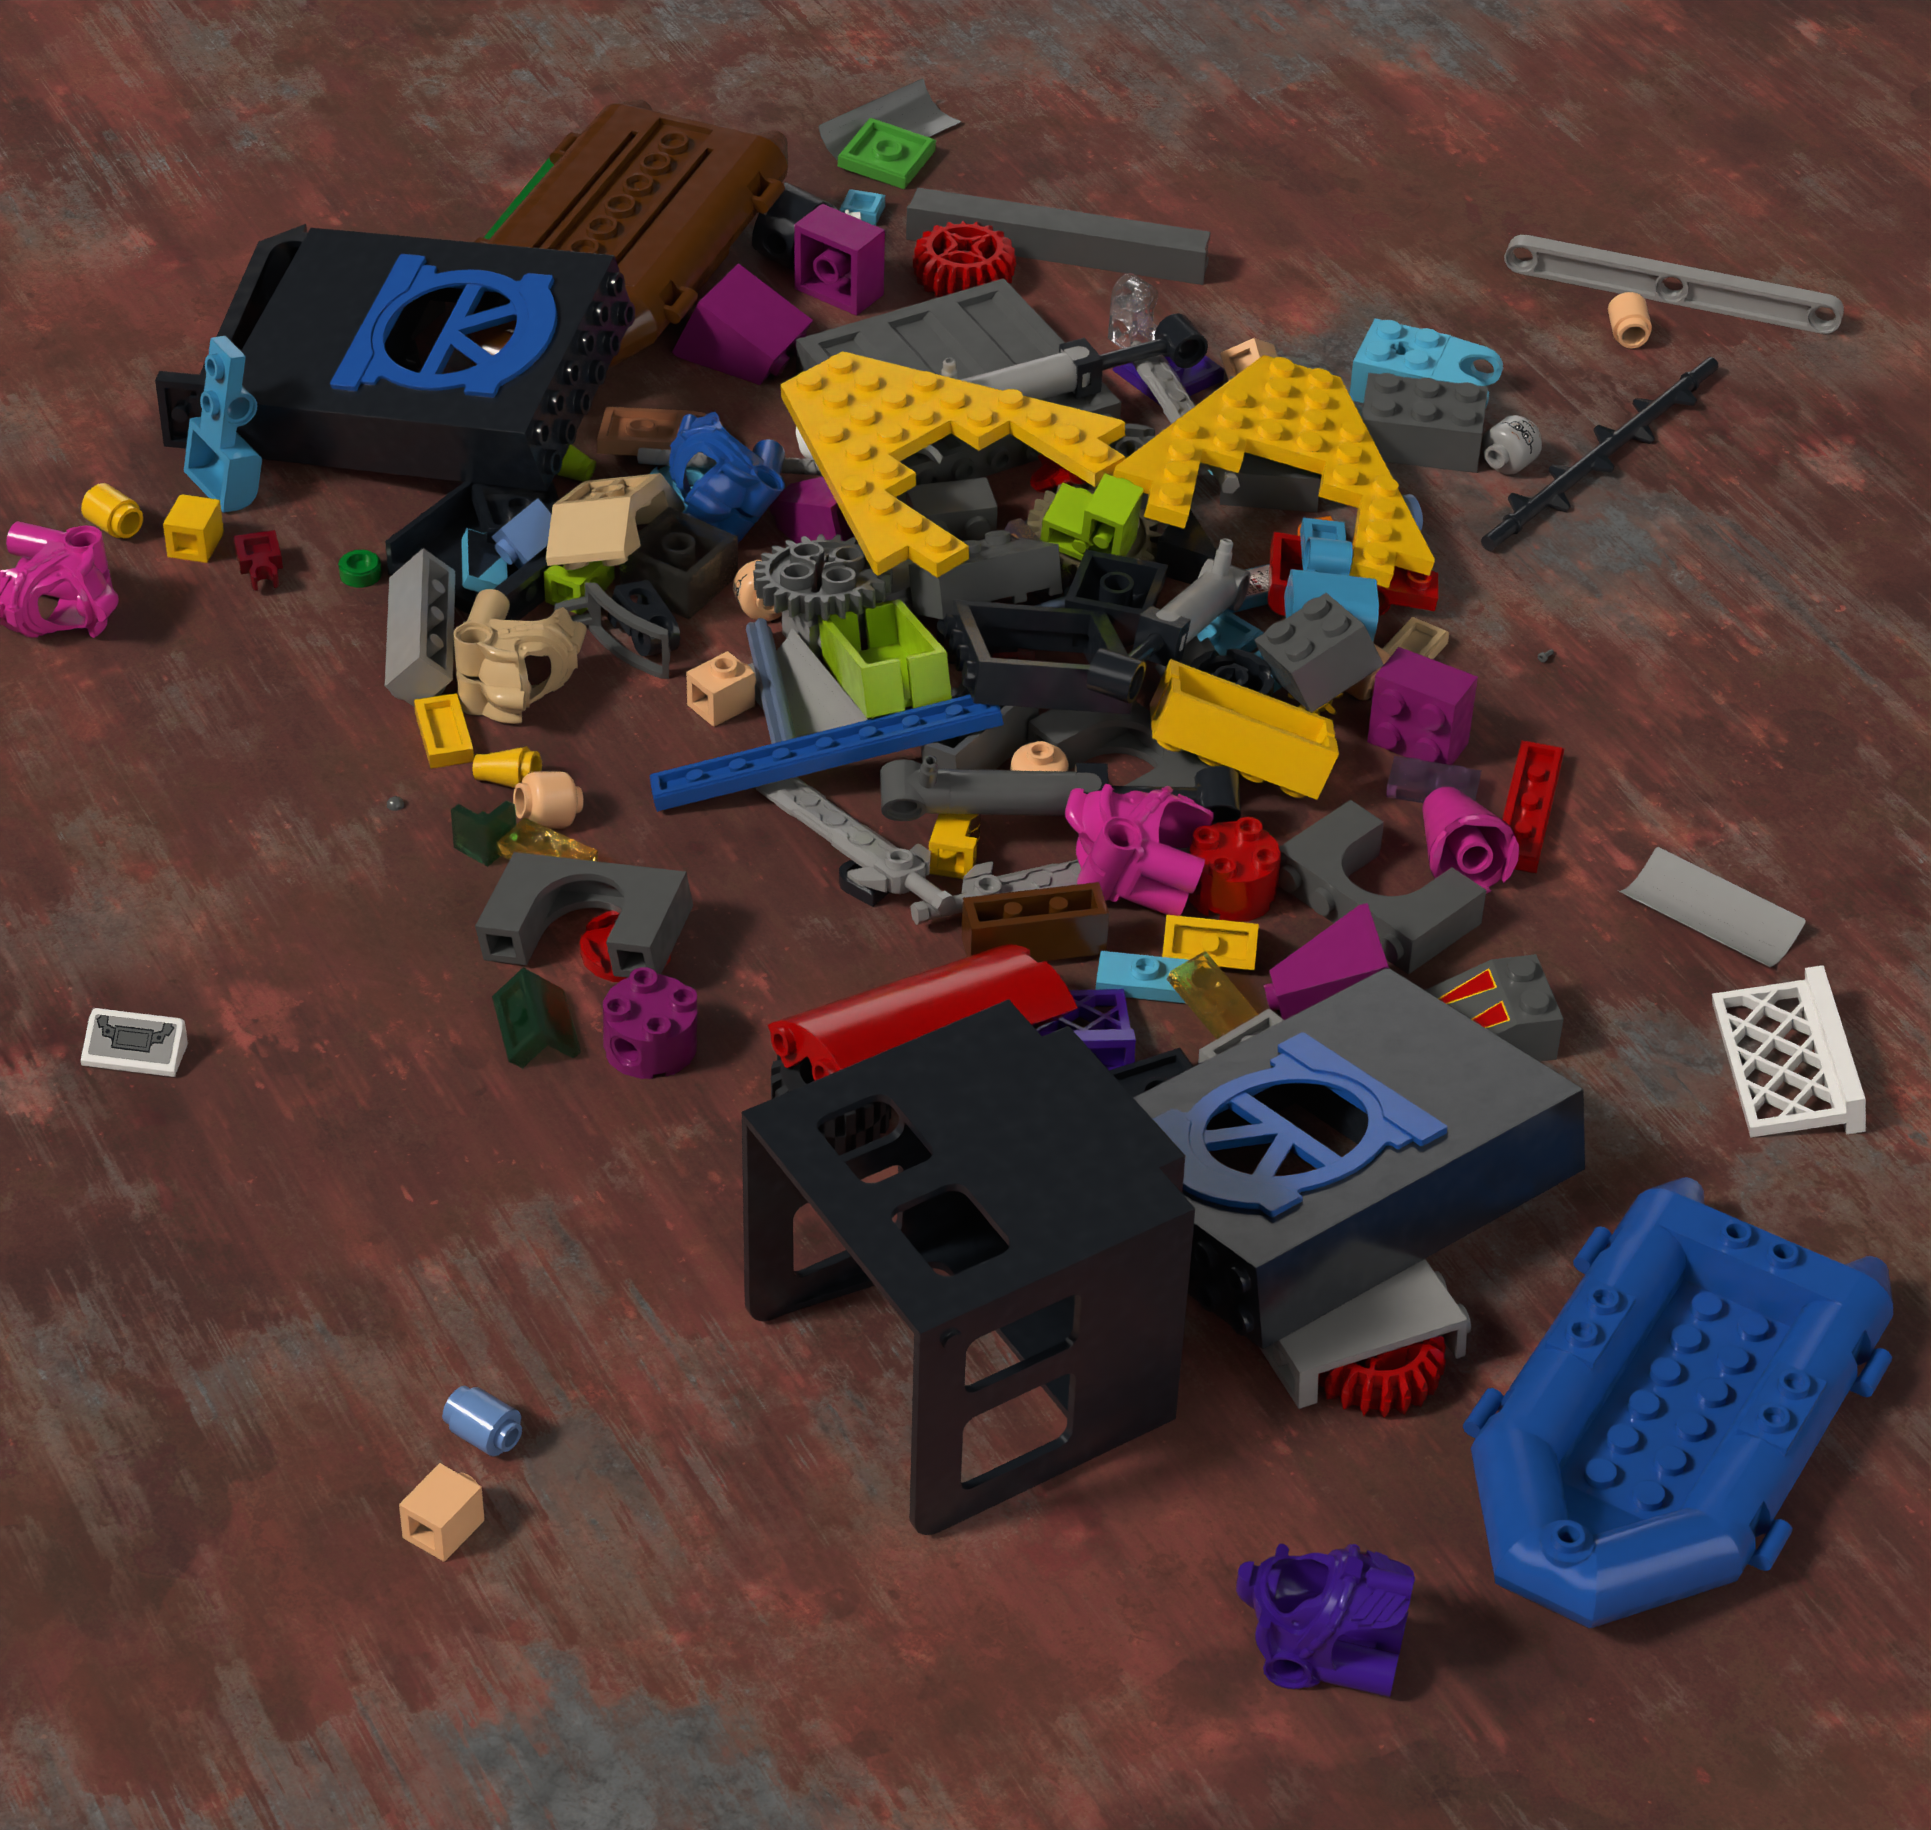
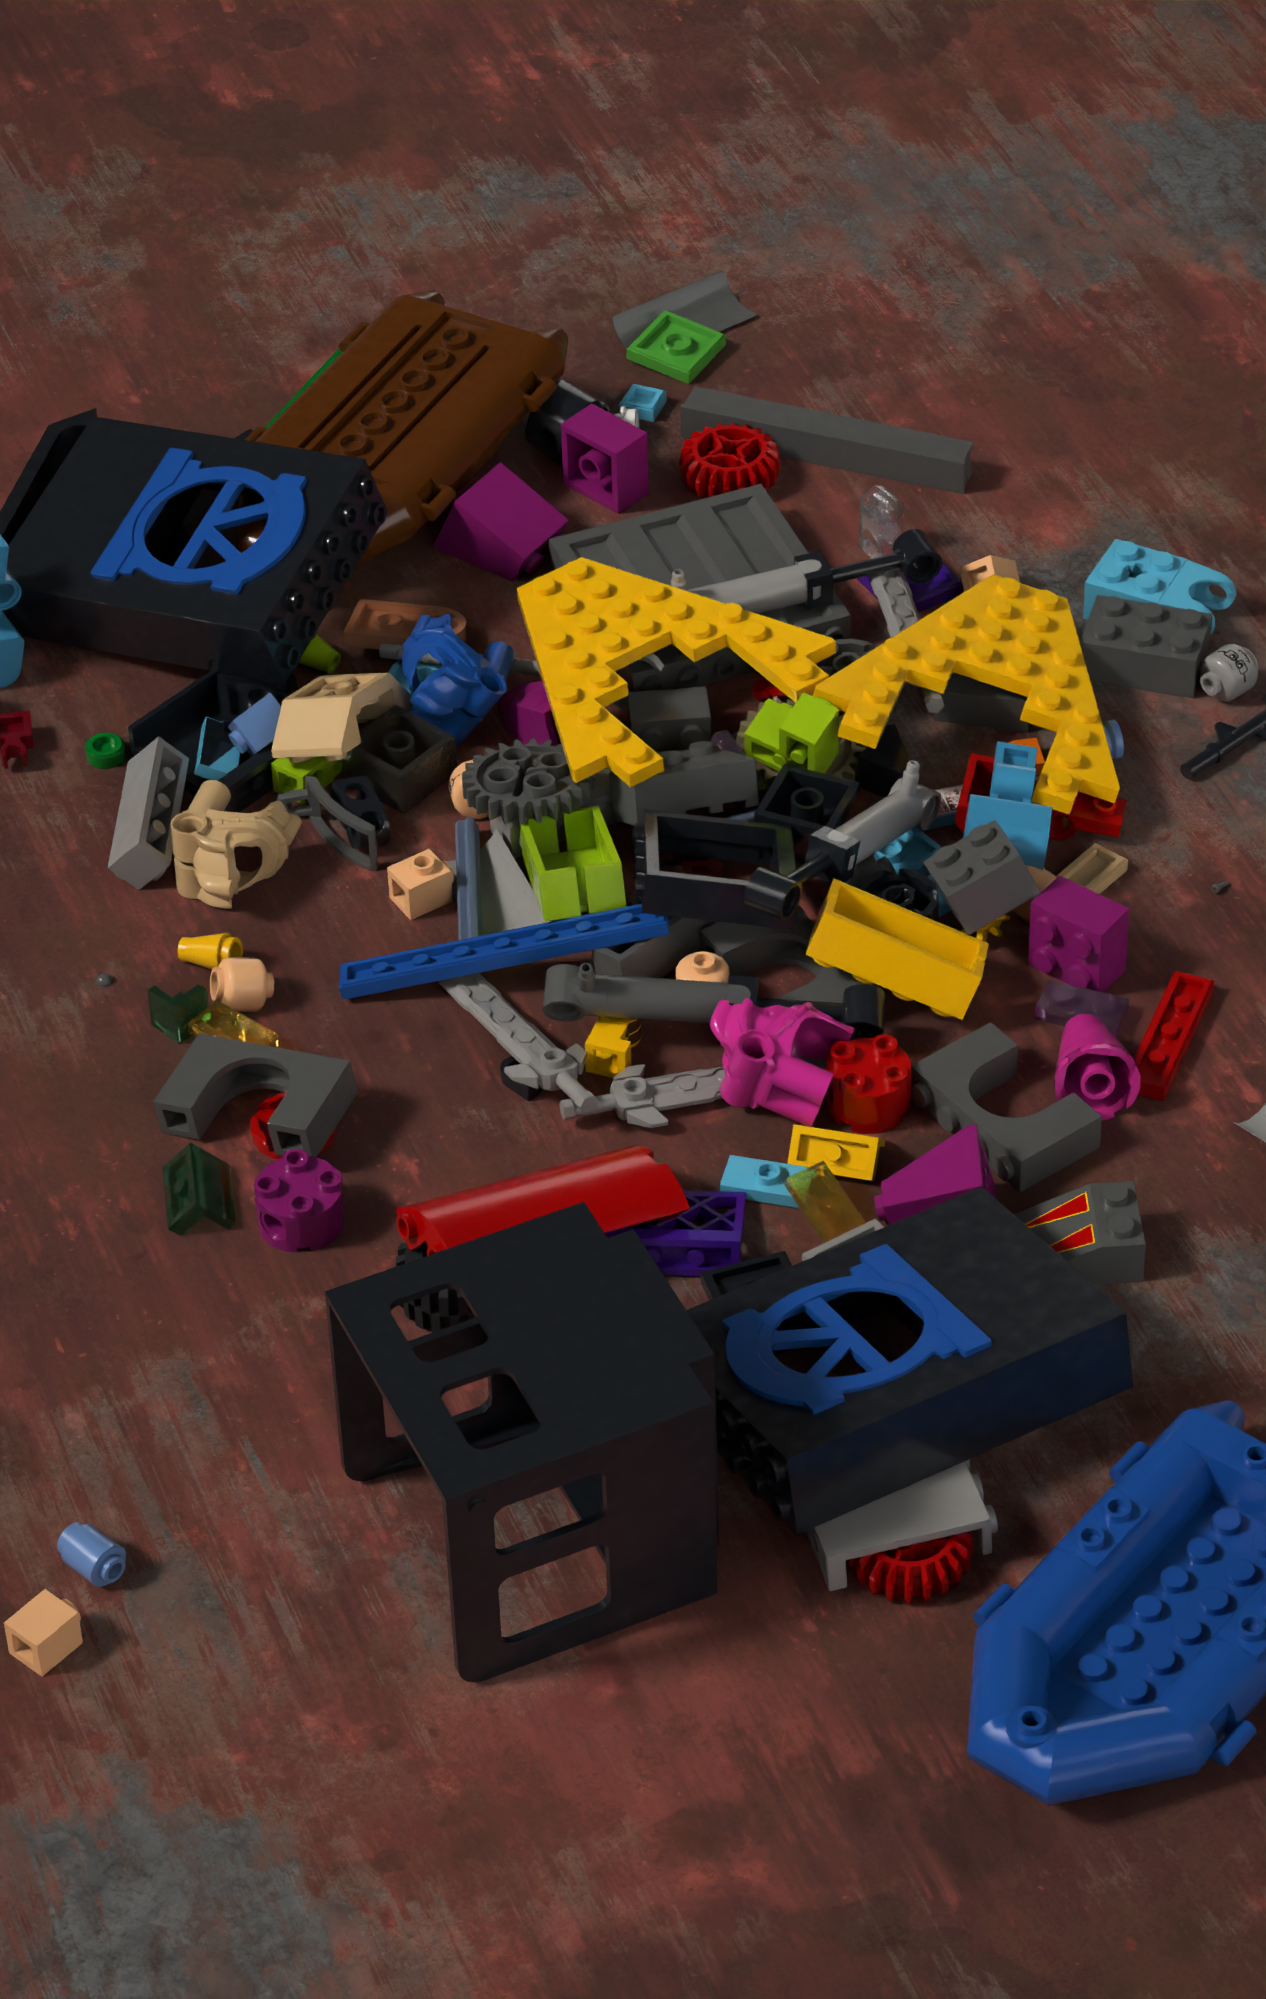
camera: 10 degrees right, 0 degrees up
yellow tile [414,693,474,769] -> none
reddish brown brick [961,882,1109,962] -> none
dark purple helmet [1236,1544,1415,1697] -> none

